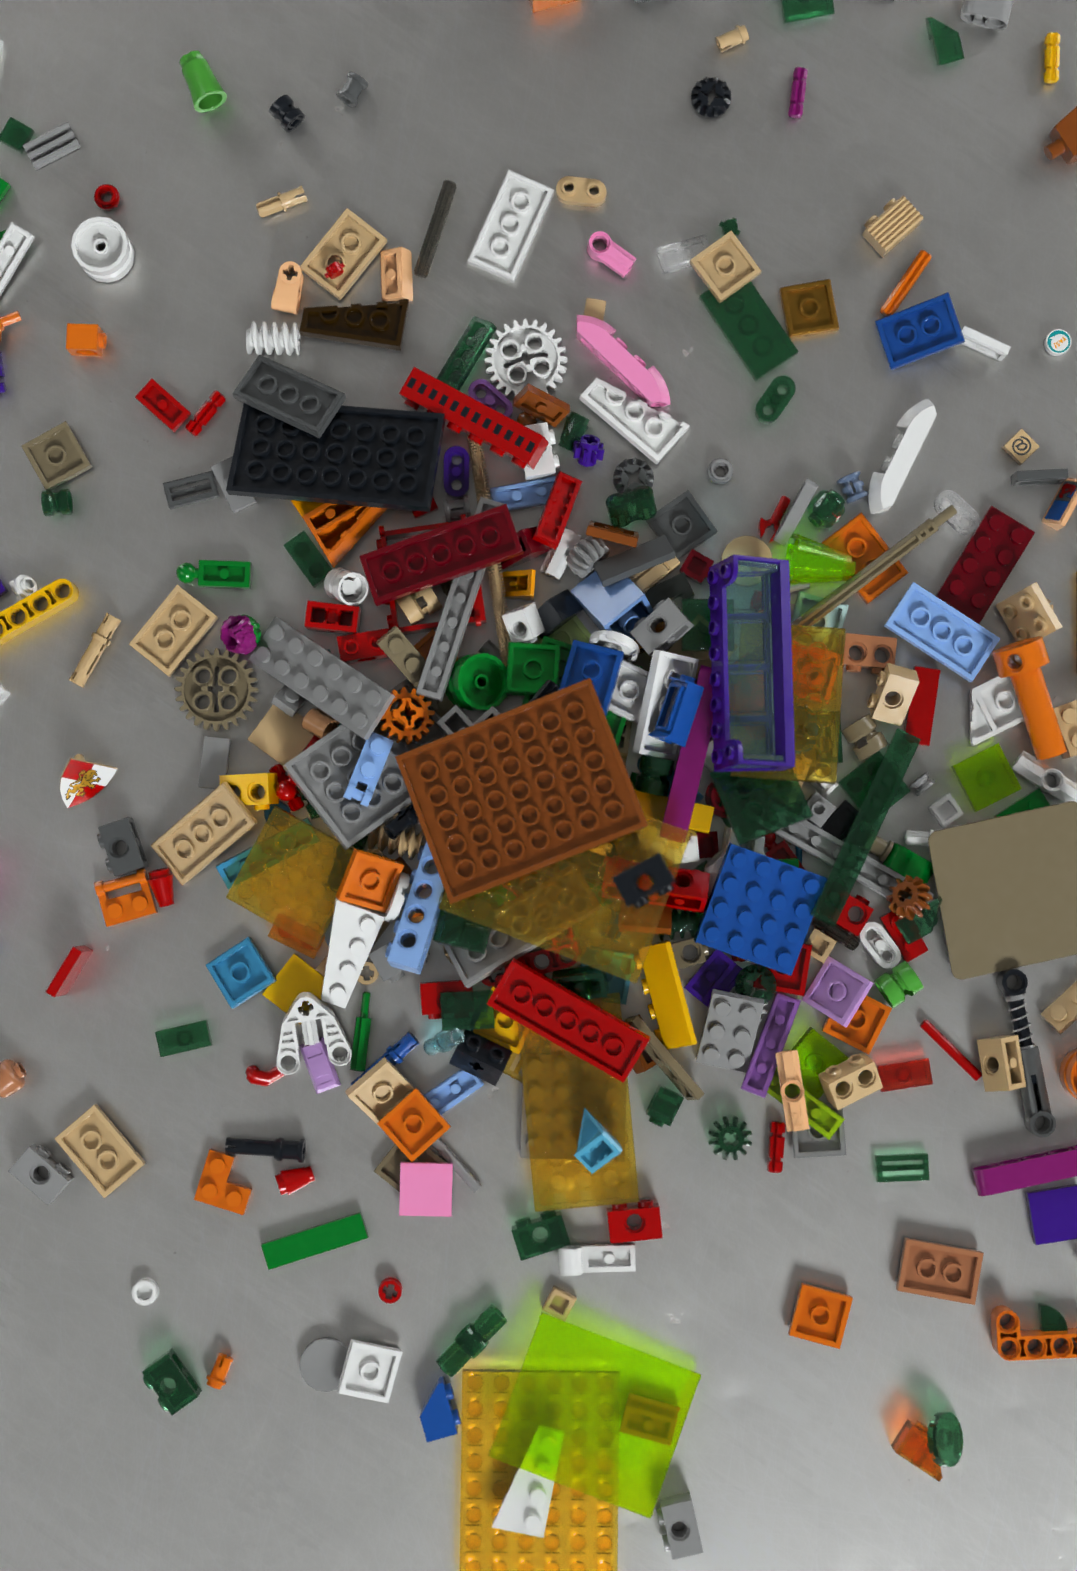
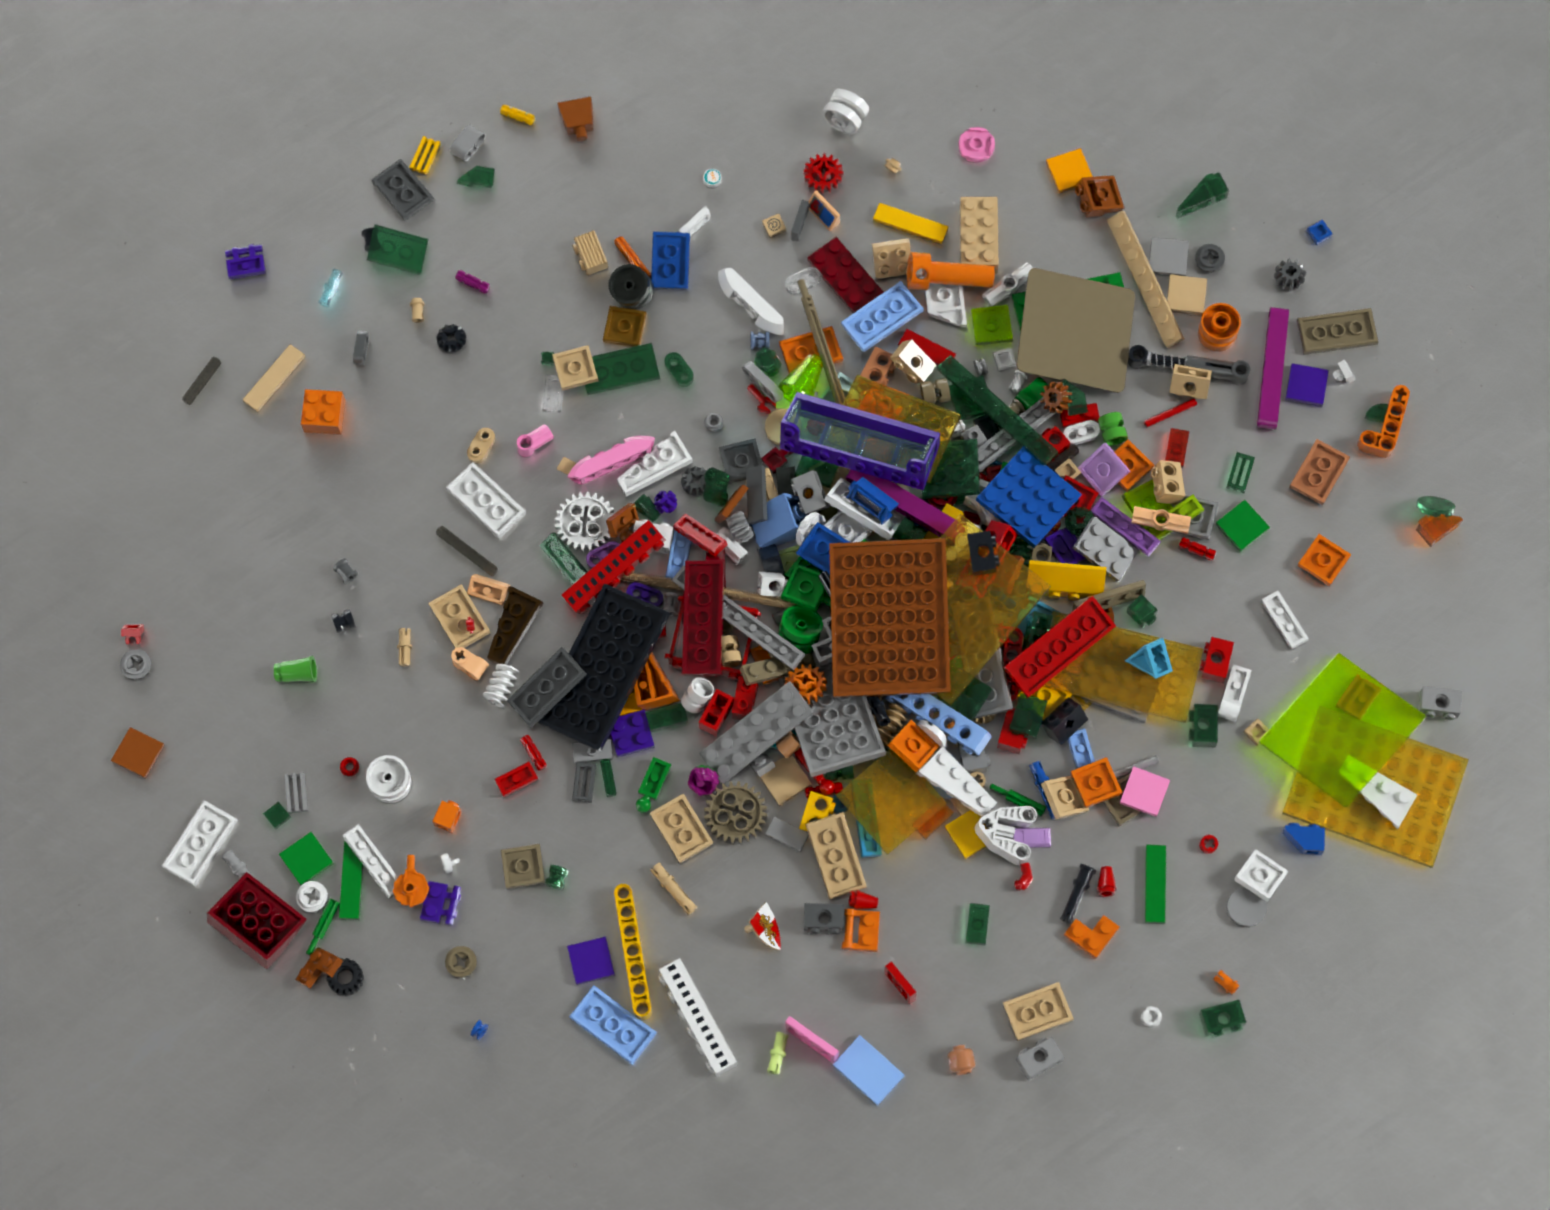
camera: 65 degrees left, 15 degrees down
white plate [9,575,38,601] -> none
dark azure tile [206,937,277,1009] -> none
light blue plate [343,732,394,807] -> none
clear light blue pin [424,1028,464,1056] -> none
clear green piece [436,1304,507,1378] -> none
light orange slope [500,569,536,601] -> none
clear green gear [708,1116,752,1160] -> none
none -> white tile [440,853,460,874]
none -> clear green axle [600,759,617,797]
none -> pearl dark grey wheel [609,264,654,310]
none -> dark purple plate [611,710,655,758]
none -> green tile [1216,500,1270,552]
none -> white plate [1261,591,1309,650]

